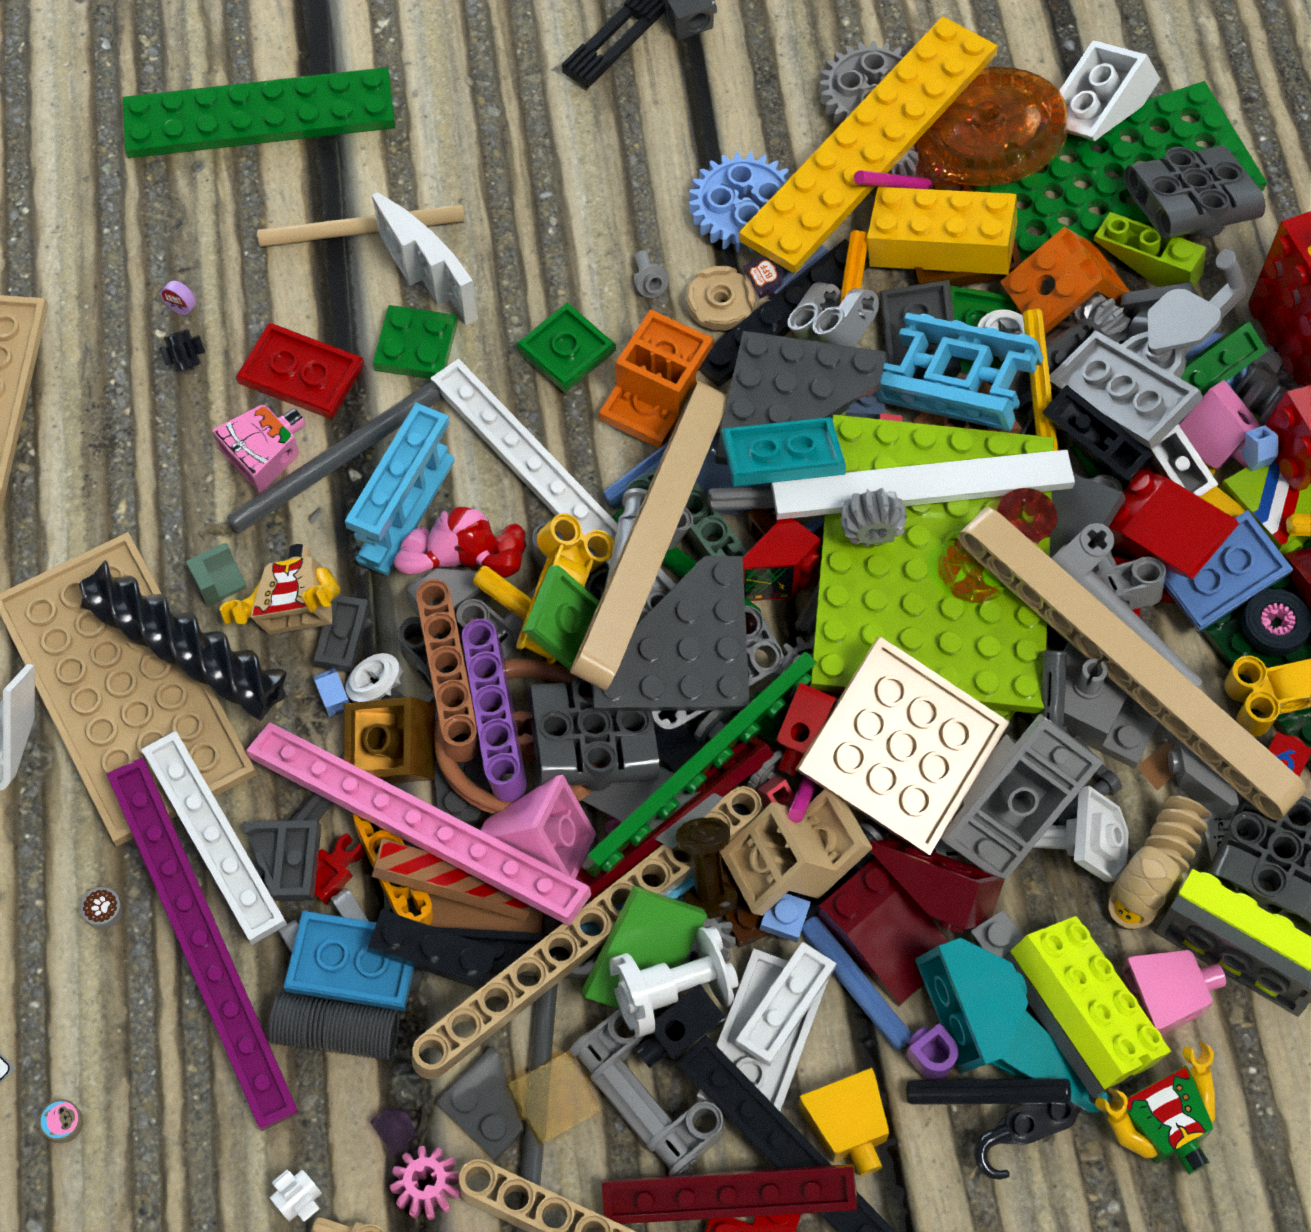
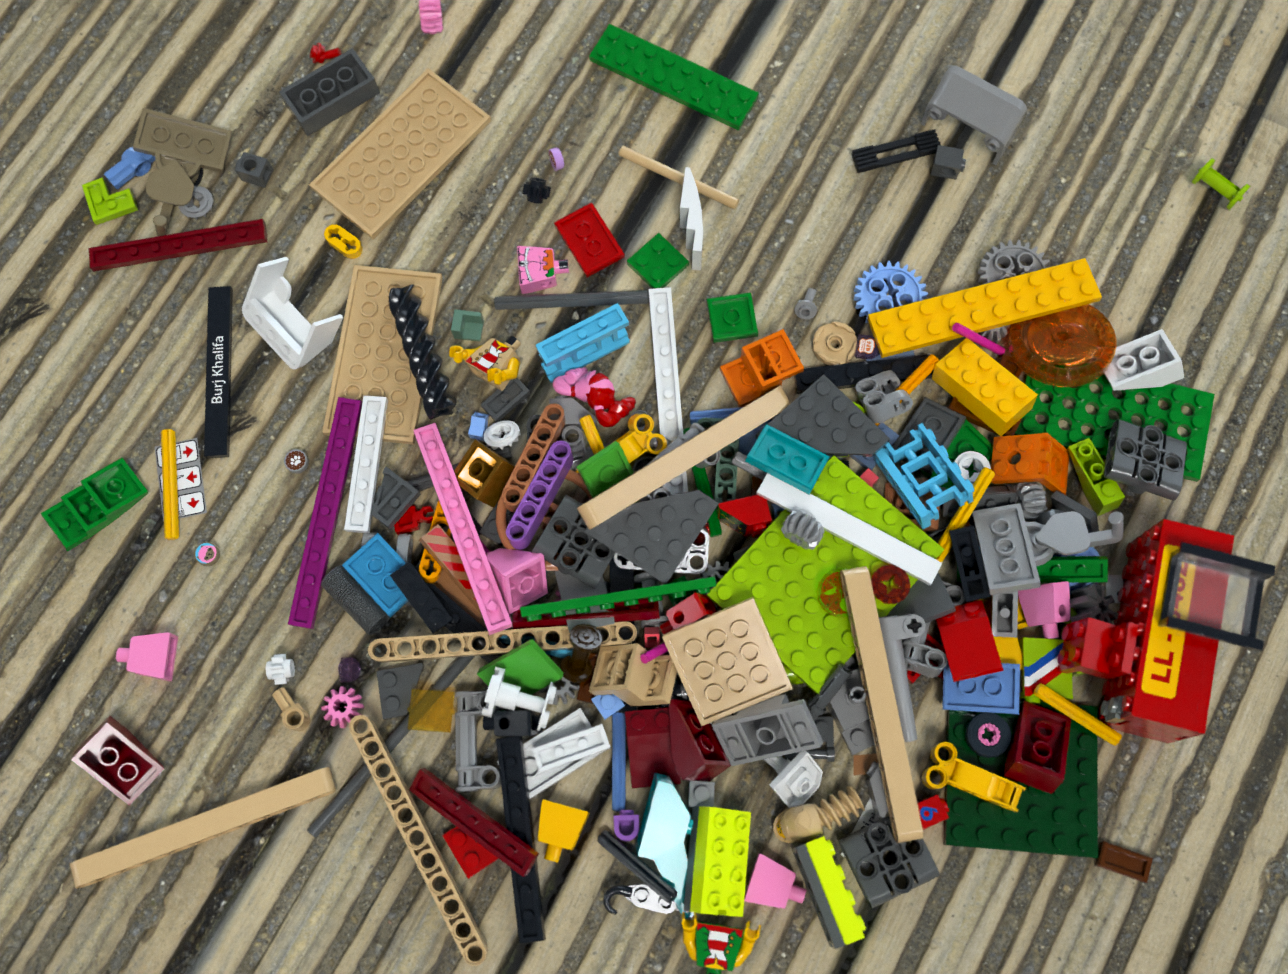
camera: 40 degrees right, 10 degrees up
light blue piece [1241,425,1278,472] -> none

